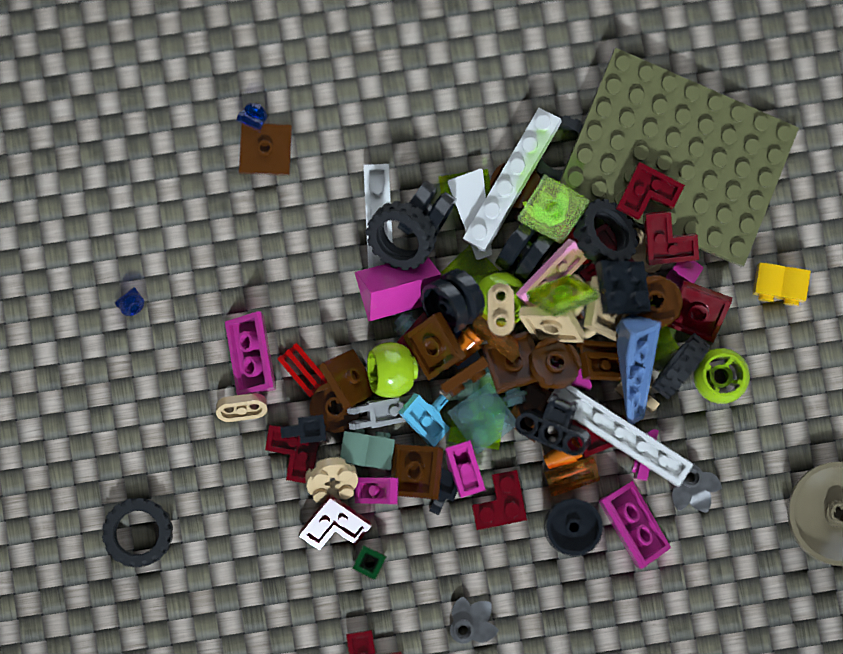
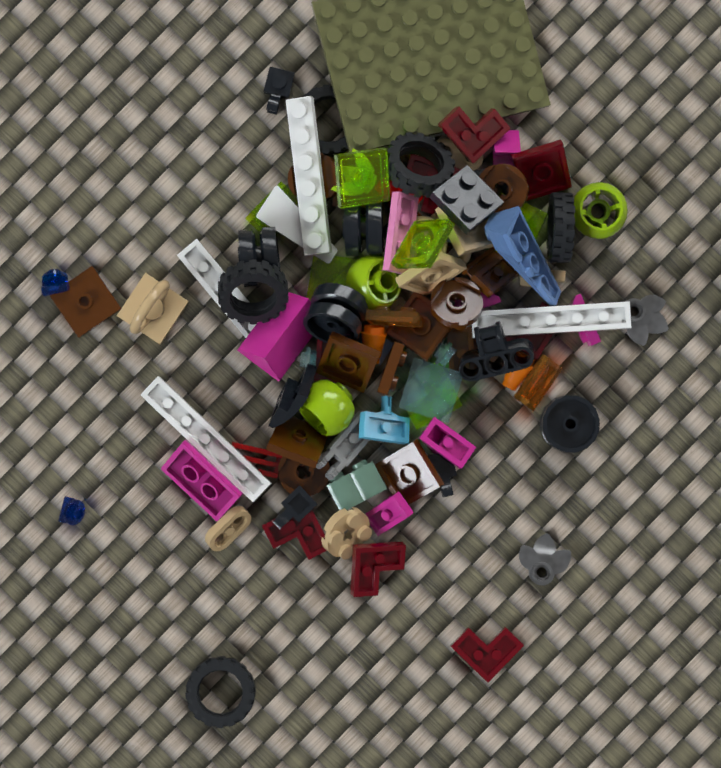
camera: 40 degrees left, 5 degrees up
dark green plate [352,545,387,580] -> none
dark red plate [472,470,527,530] -> none
tan plate [488,283,514,336] -> none
dark pink slope [598,481,671,569] -> none
dark red plate [615,162,685,220] -> none
yellow brick [753,262,811,306] -> none
none -> tan tile [117,273,189,345]
none -> white plate [141,376,272,502]
none -> black plate [263,67,295,115]
none -> black slope [268,363,317,428]

